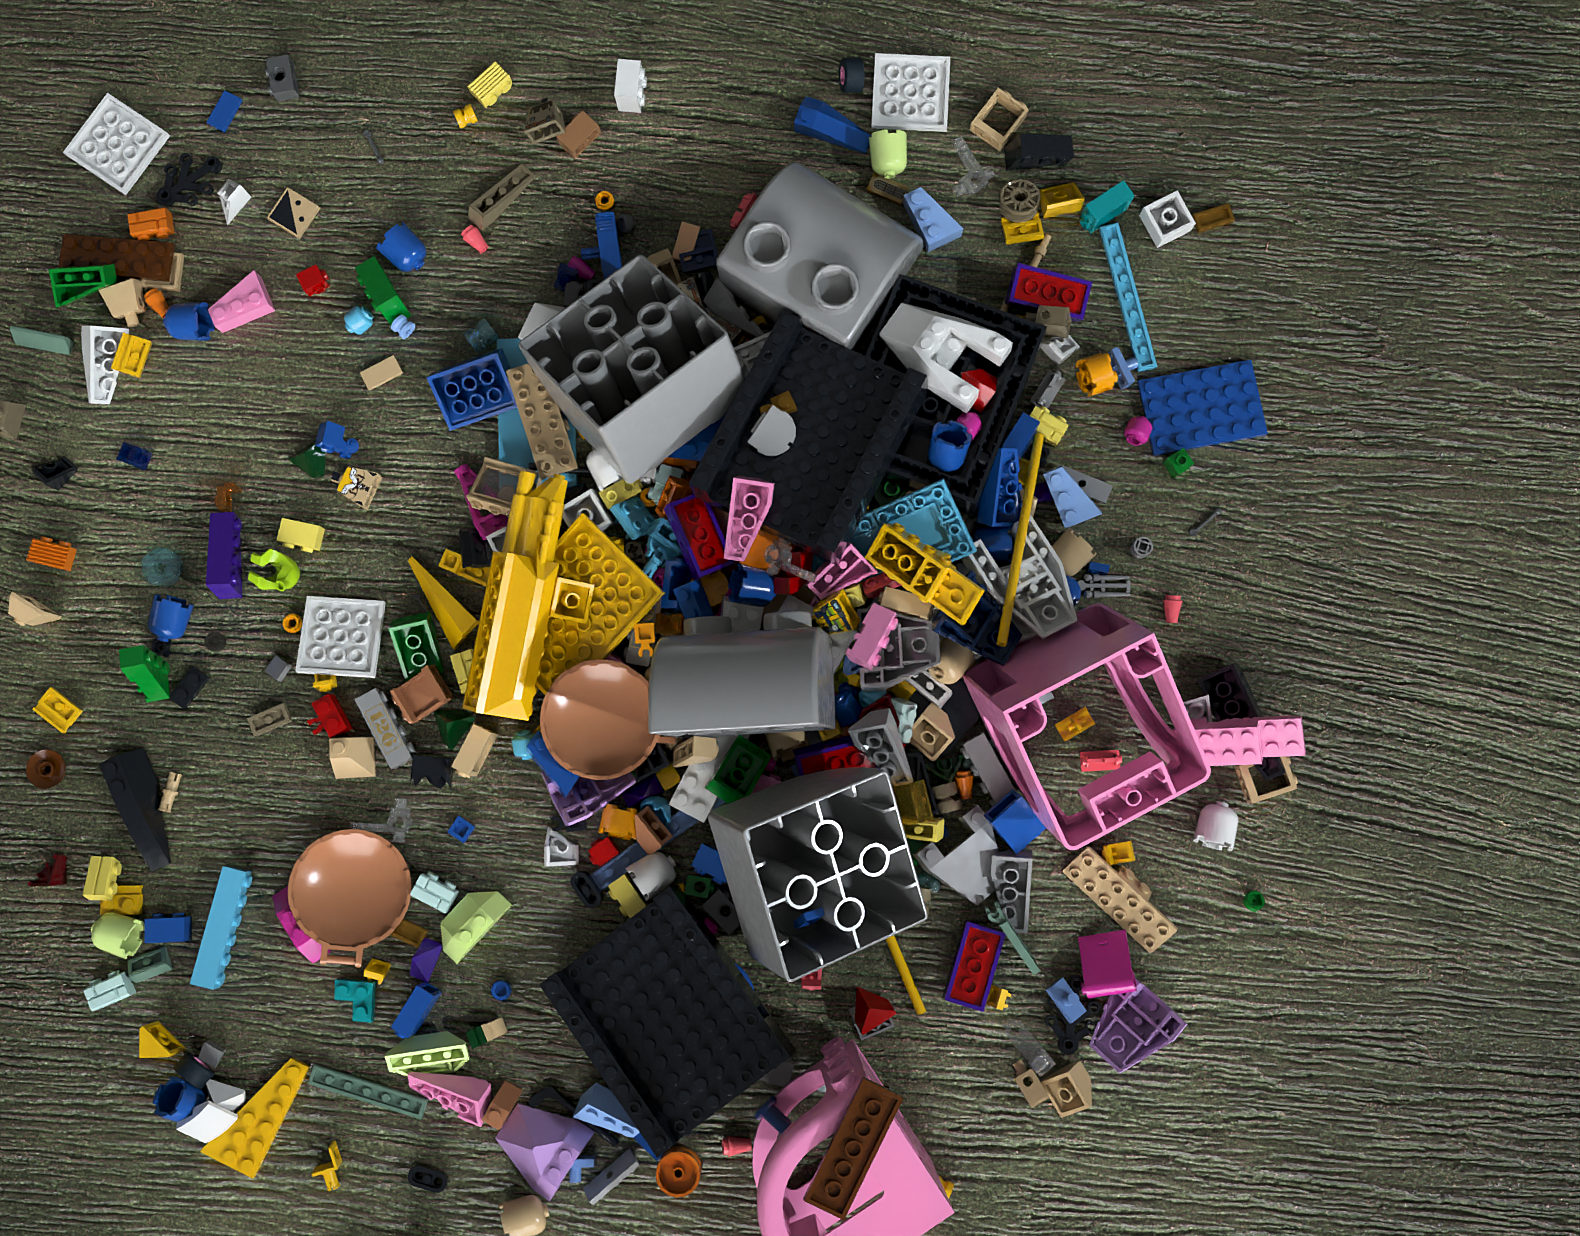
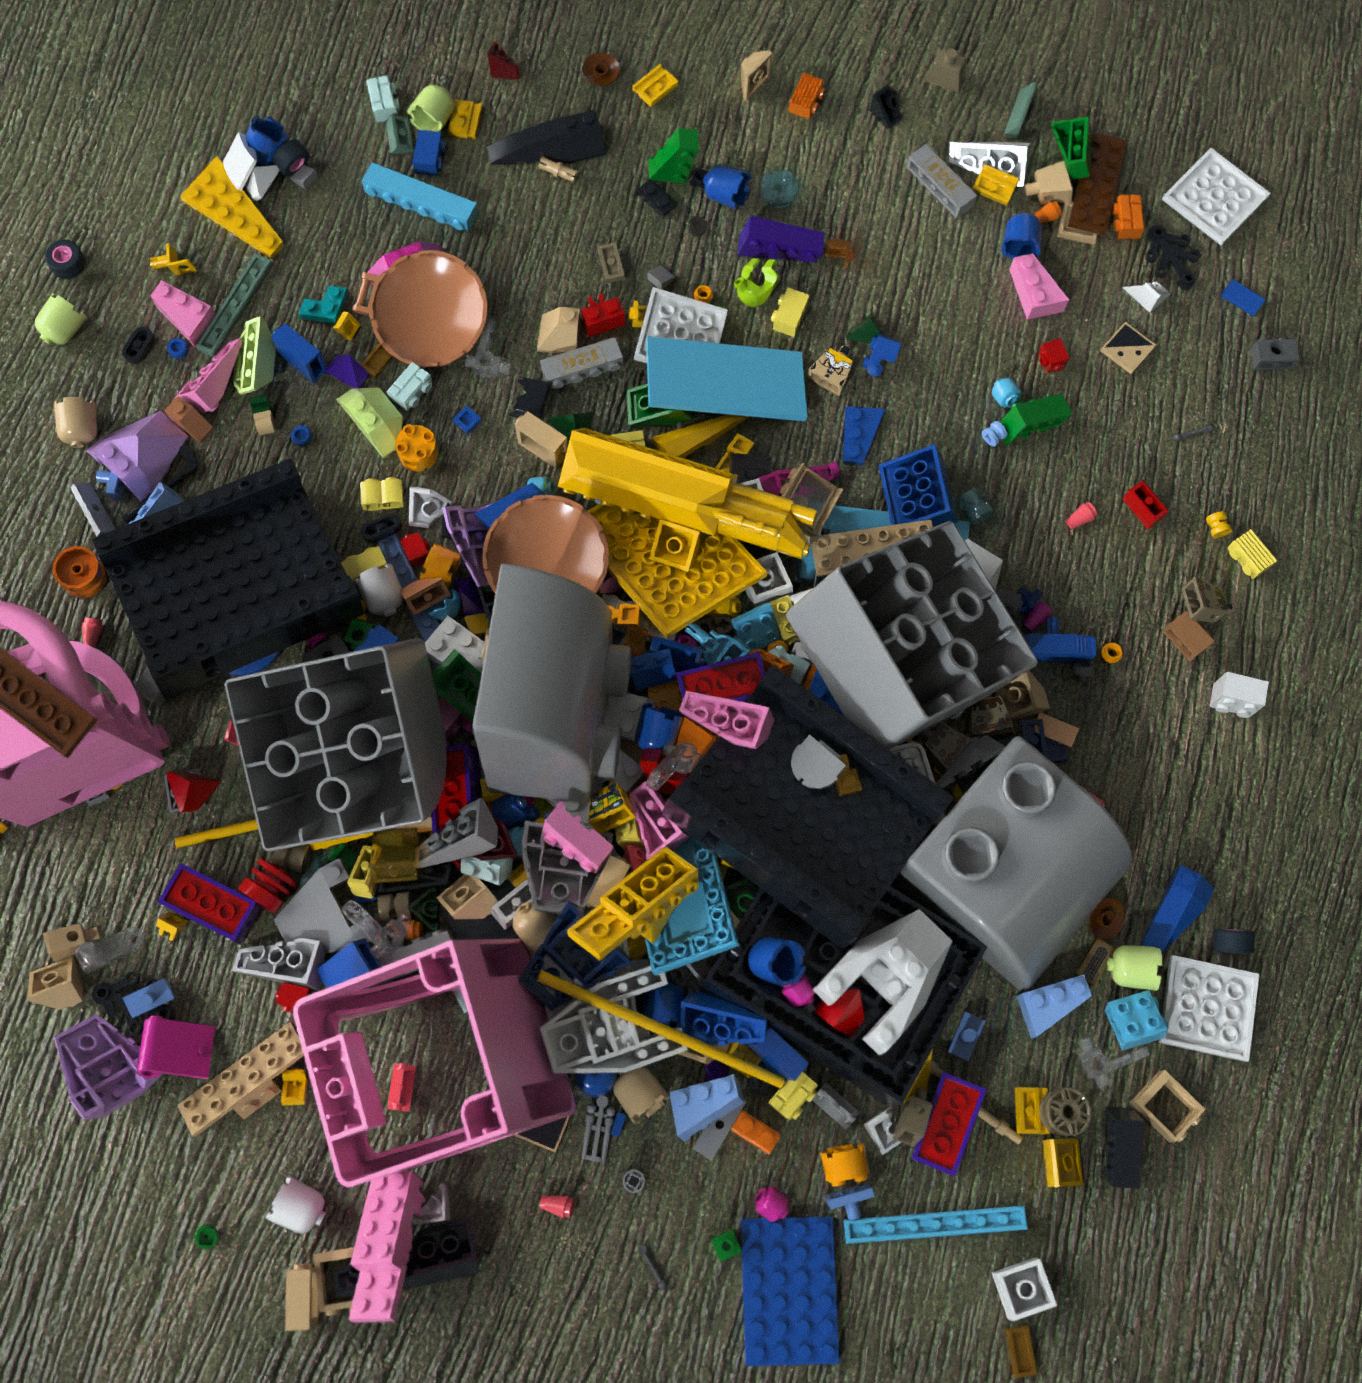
camera: 90 degrees right, 10 degrees down
light yellow brick [82,856,122,901] -> none
clear blue bracket [116,442,152,470] -> none
yellow slope [139,1021,186,1058] -> none
tan tile [360,355,403,390] -> none
blue cylinder [377,222,426,272] -> none
nougat panel [390,665,454,724] -> none
dark tan slope [468,164,536,231] -> none
dark blue piece [754,1095,793,1134] -> none
blue tile [793,907,825,929] -> none
sand green tile [985,901,1040,975] -> none
yellow hips [1055,707,1096,742] -> none
teal window [1079,180,1135,234] -> none
none -> bright pink wedge [150,280,215,349]
none -> blue tile [167,338,189,359]
none -> red wheel [237,858,298,915]
none -> red brick [275,982,313,1013]
none -> tan window [285,1263,319,1331]
none -> clear piece [342,900,411,959]
none -> light yellow brick [360,477,404,511]
none -> light orange brick [395,424,439,472]
none -> medium azure tile [646,336,807,421]
none -> orange brick [730,1110,781,1155]
none -> blue wing [843,406,885,465]
none -> light grey brick [906,144,977,219]
none -> medium blue tile [947,1011,985,1062]
none -> reddish brown dish [1089,897,1125,940]
none -> medium azure brick [1105,990,1168,1051]
none -> red brick [1122,480,1169,530]

